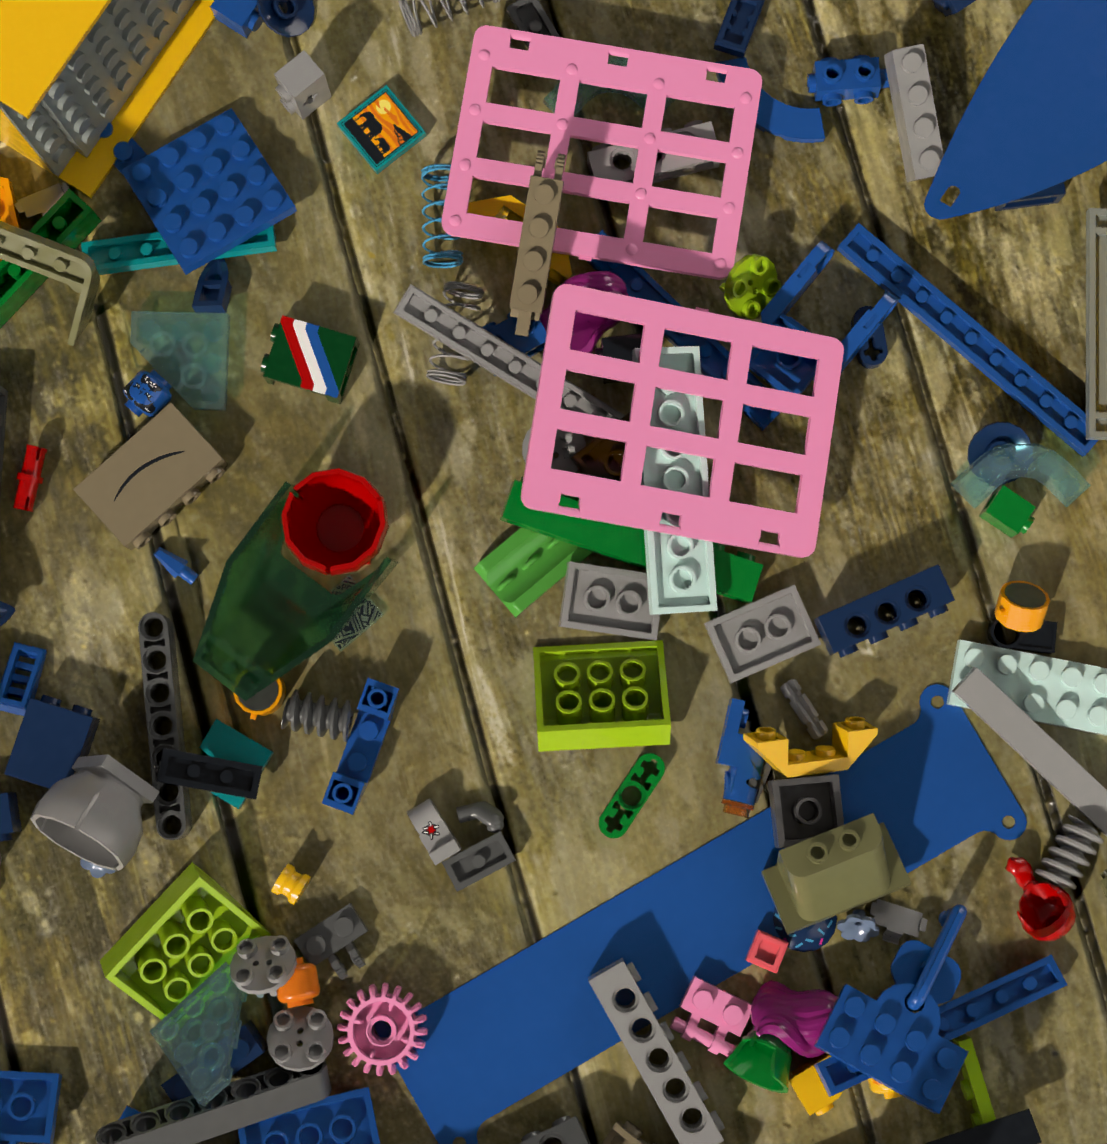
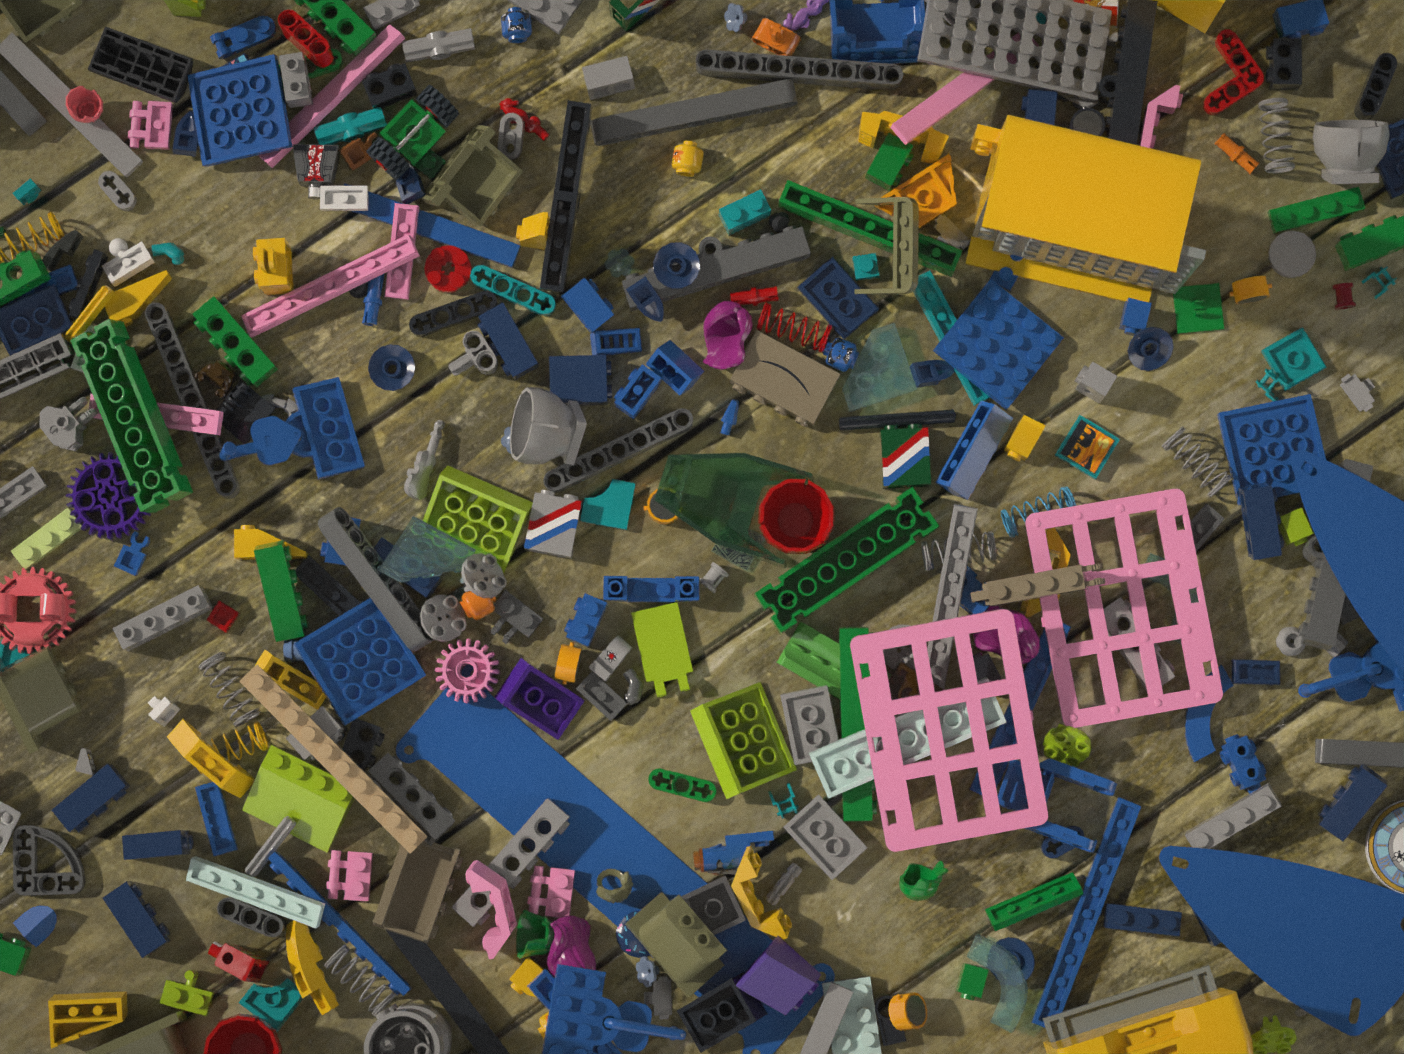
camera: 70 degrees right, 0 degrees up
black plate [156,748,262,800] -> none
yellow wheel [271,863,311,905] -> none
dark grey piece [281,689,354,742] -> none
coral tile [745,929,789,974] -> none
dark blue brick [814,564,955,658] -> none
none -> light grey piece [404,420,445,500]
none -> bright pink slope [466,860,517,959]
none -> dark purple slope [495,658,585,740]
none -> panel [524,490,583,559]
none -> light orange piece [555,642,582,685]
none -> blue brick [564,593,608,648]
none -> olive piece [596,869,633,904]
none -> blue brick [614,364,662,420]
none -> lime tile [631,602,693,698]
none -> blue brick [646,340,705,396]
none -> black slope [677,972,768,1053]
none -> light grey bush [699,562,729,593]
none -> magenta piece [703,301,753,370]
none -> dark purple slope [736,936,821,1015]
none -> green brick [754,487,939,635]
none -> red piece [756,302,832,354]
none -> teal piece [768,783,799,819]
none -> dark blue tile [797,257,879,340]
none -> black axle [839,409,956,431]
none -> teal plate [852,253,879,281]
none -> green hat [899,861,948,902]
none -> blue brick [936,401,1013,500]
none -> green plate [985,872,1083,932]
none -> yellow slope [1004,415,1046,461]
none -> dark blue brick [1103,903,1182,936]

